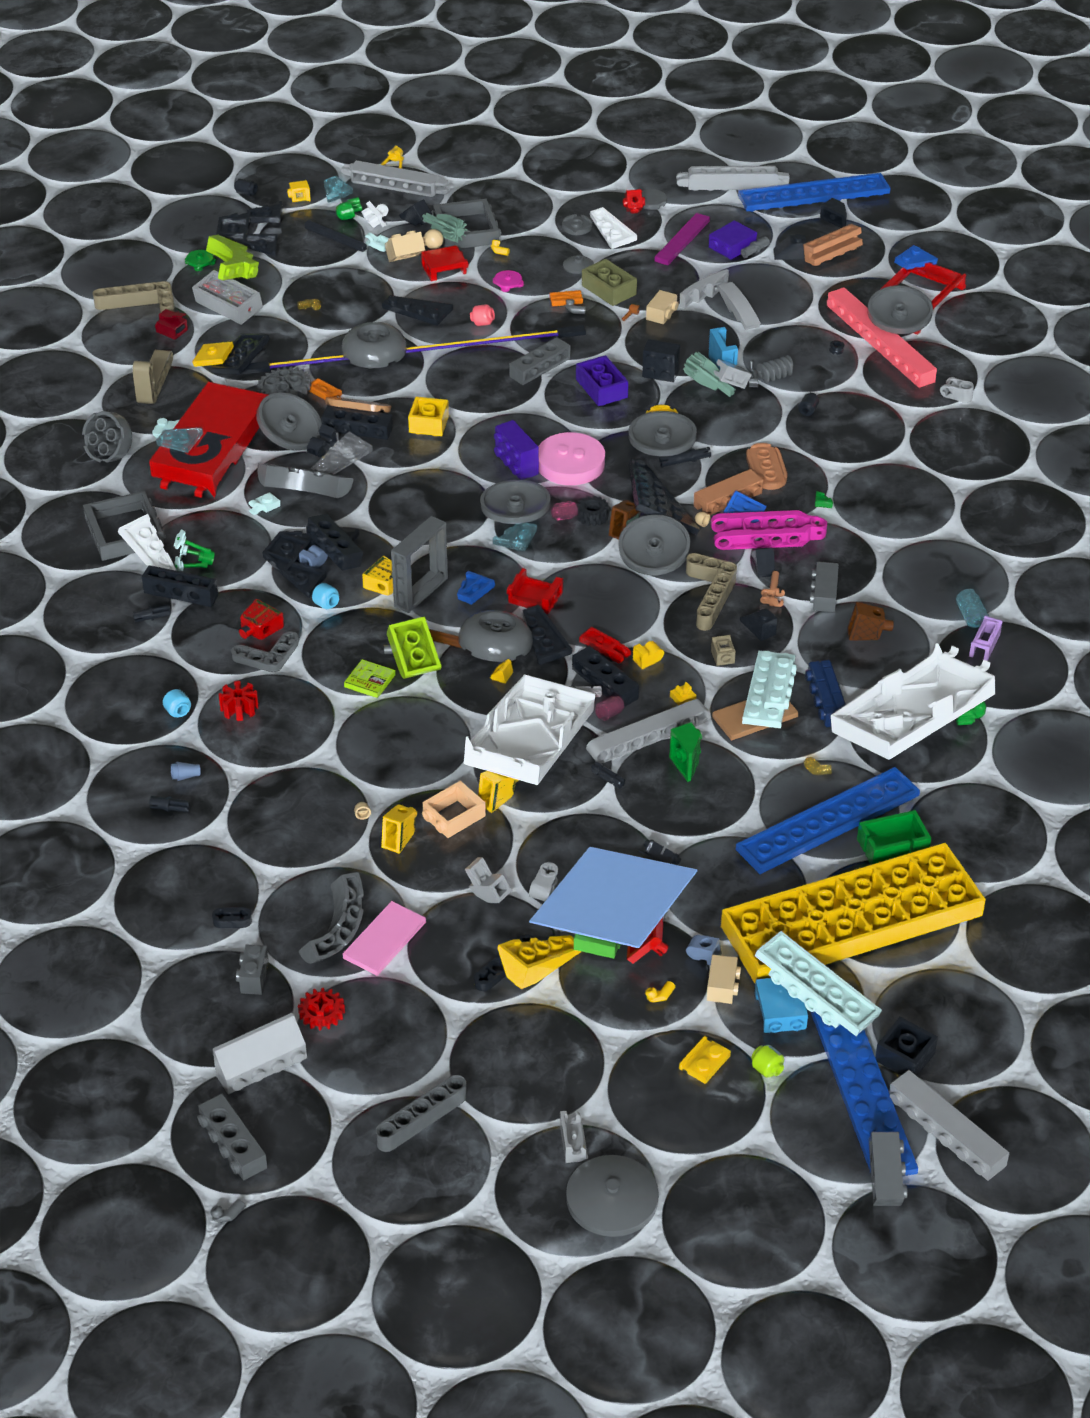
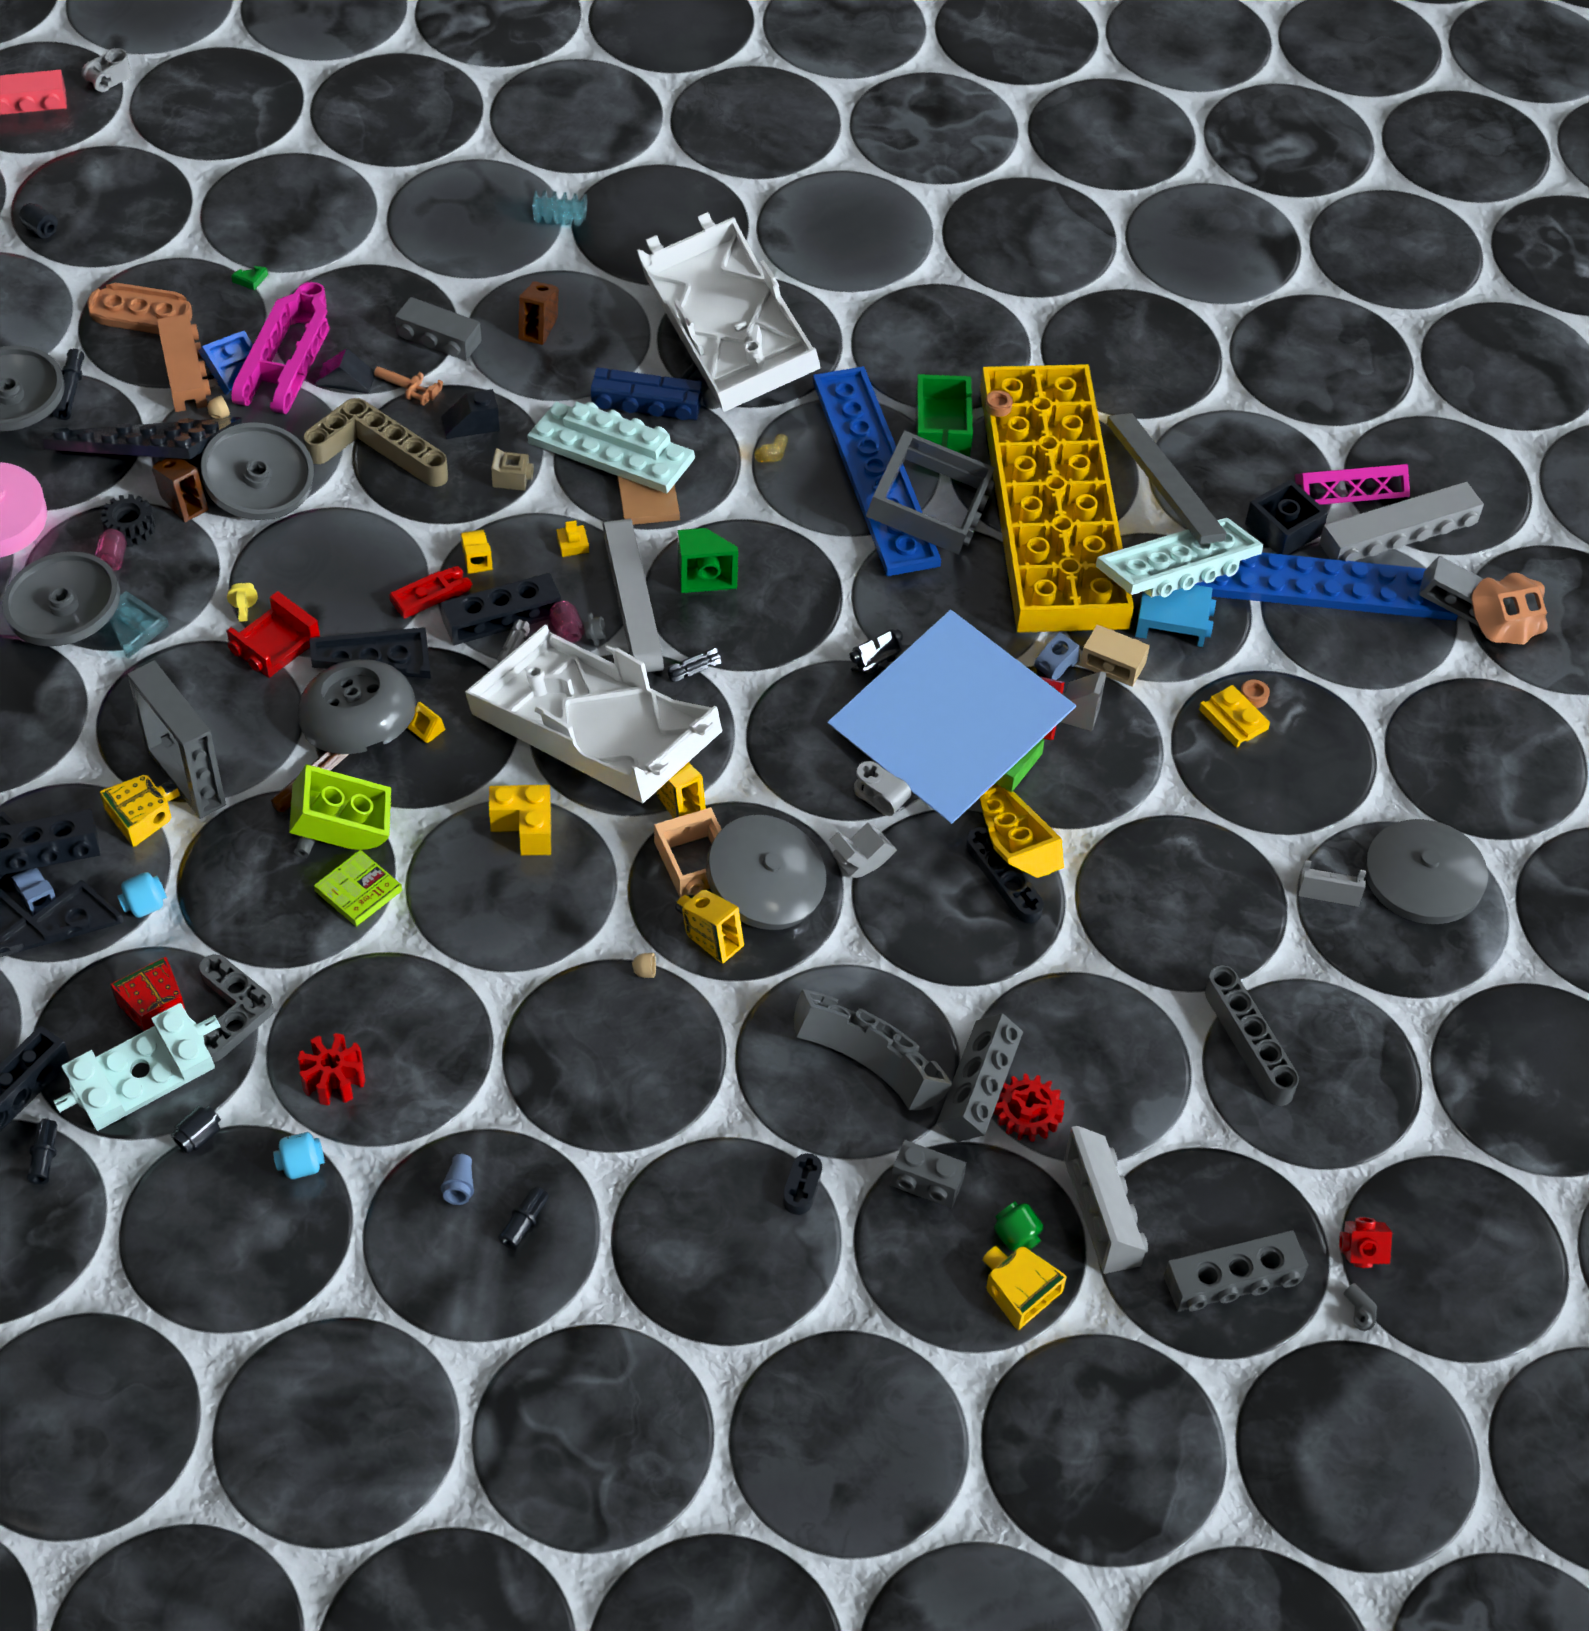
camera: 75 degrees left, 10 degrees up
bright pink tile [343,901,426,976] -> none
blue wing [457,571,495,605] -> none
yellow arm [645,981,675,1003] -> none
lime head [751,1045,784,1078] -> none
lavender window [969,616,1003,661] -> none
none -> light aqua brick [53,1003,221,1131]
none -> black brick [170,1105,221,1154]
none -> light yellow piece [227,583,258,622]
none -> yellow brick [489,785,551,856]
none -> dark grey plate [584,612,607,646]
none -> dark grey dish [706,815,826,930]
none -> dark grey window [866,430,995,555]
none -> dark grey brick [936,1013,1023,1142]
none -> yellow torso [983,1246,1067,1330]
none -> nougat tile [985,391,1013,417]
none -> green head [994,1201,1044,1251]
none -> light grey slope [1061,672,1106,731]
none -> dark grey tile [1106,413,1227,544]
none -> nougat tile [1240,680,1270,708]
none -> dark pink fence [1295,464,1410,505]
none -> red brick [1339,1217,1392,1268]
none -> nougat piece [1471,573,1548,644]

